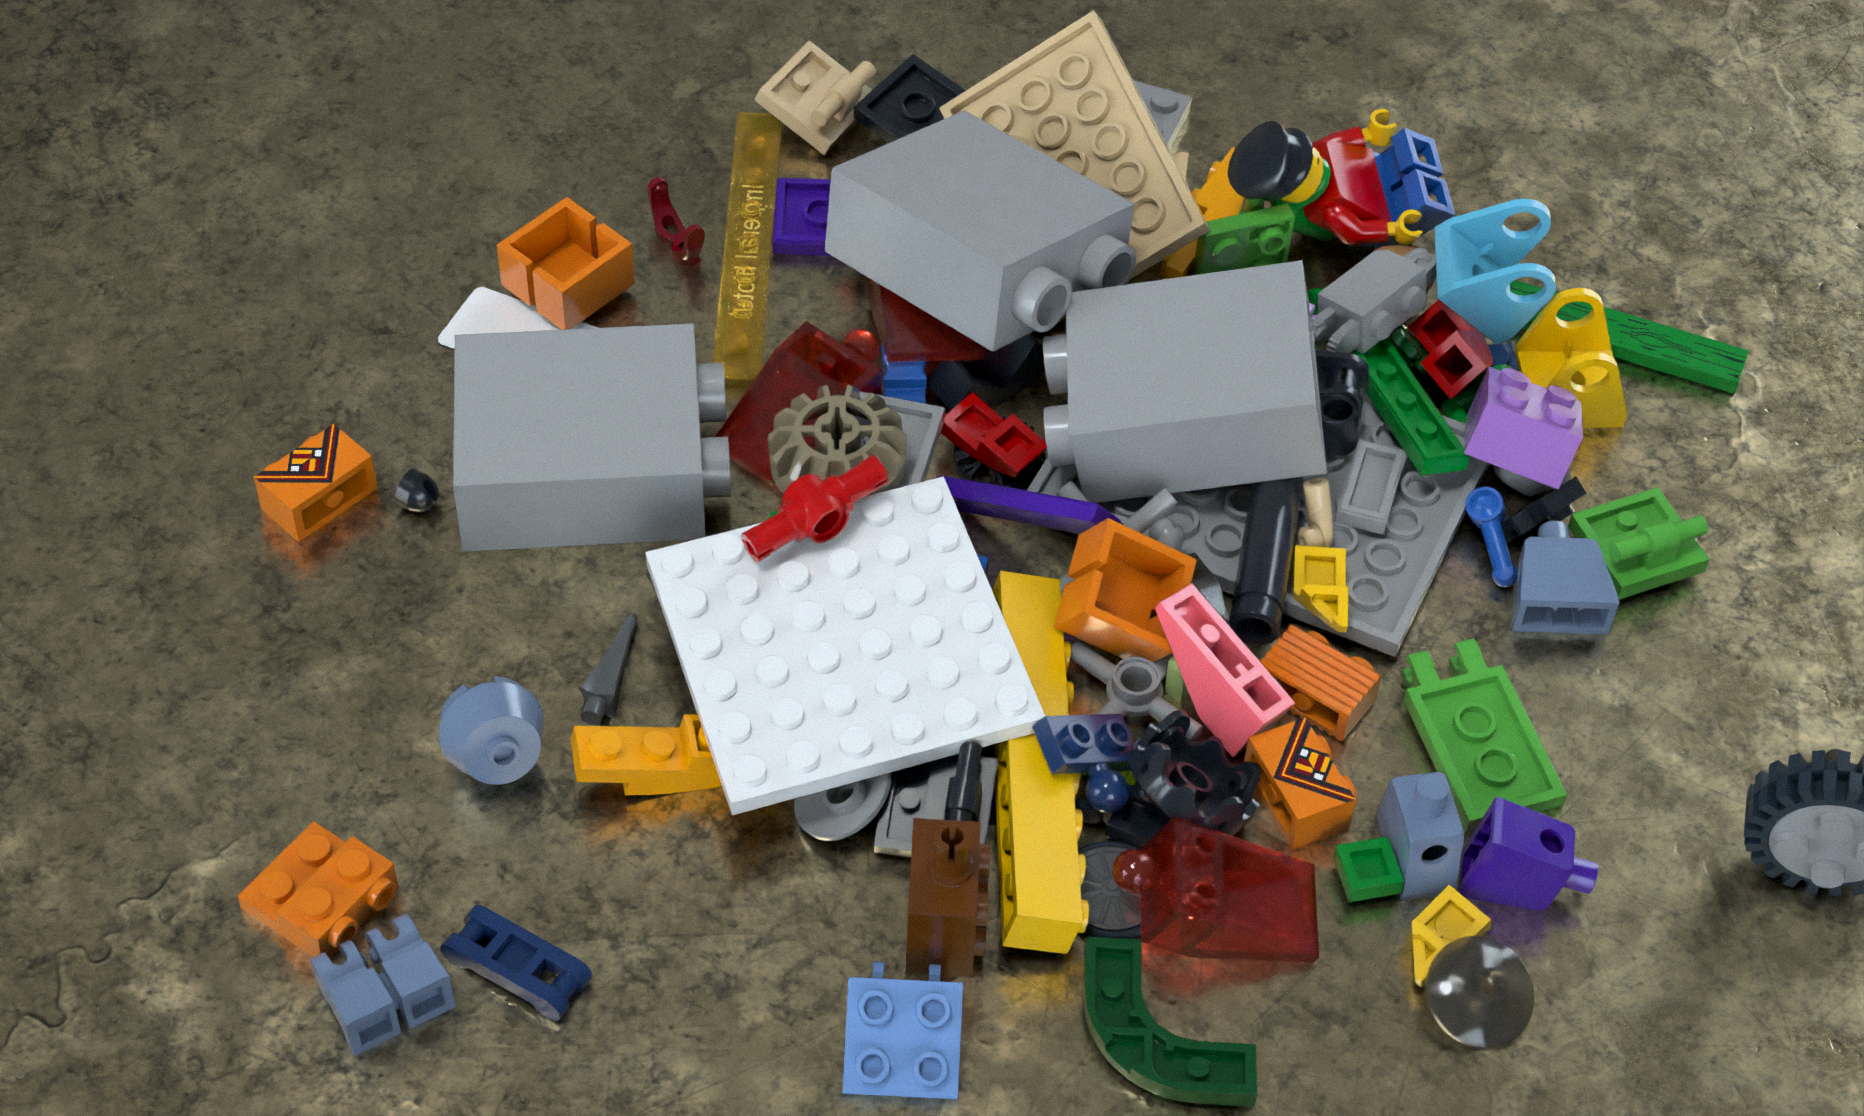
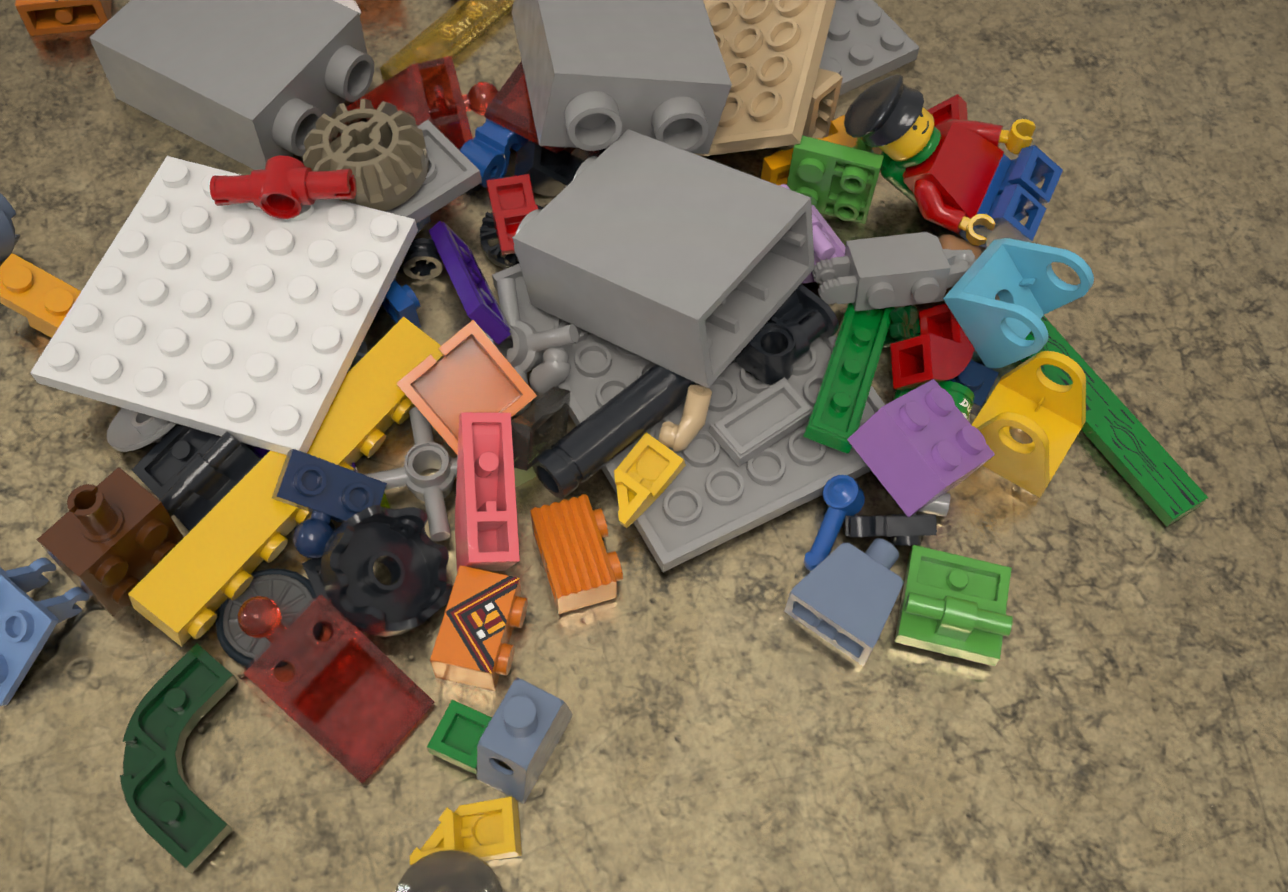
camera: 35 degrees right, 10 degrees up
dark grey piece [579,614,638,726] -> none
bright green tile [1401,638,1567,832] -> none
dark purple torso [1458,797,1598,911] -> none

